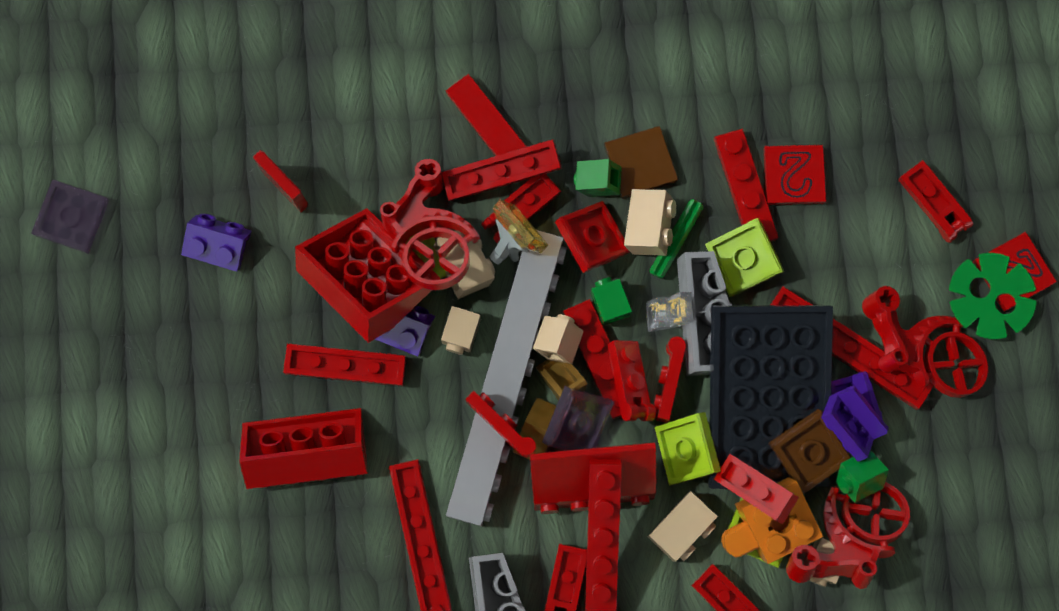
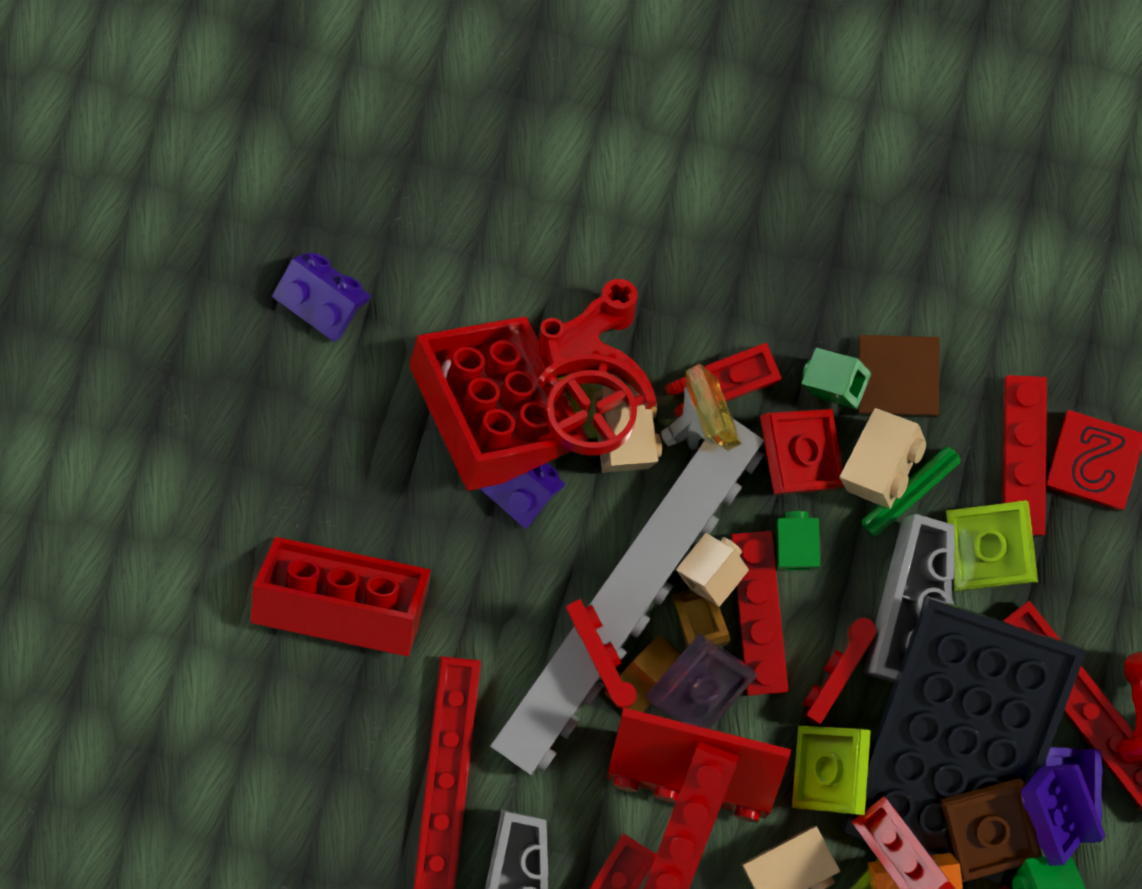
camera: 25 degrees right, 0 degrees up
clear purple tile [31,179,109,254] -> none
red tile [253,150,308,213] -> none
red plate [283,344,406,387] -> none
tan brick [441,306,481,355] -> none
red plate [442,139,562,201] -> none
red tile [445,74,526,156] -> none
red plate [607,340,656,422] -> none
clear slope [646,292,693,332] -> none

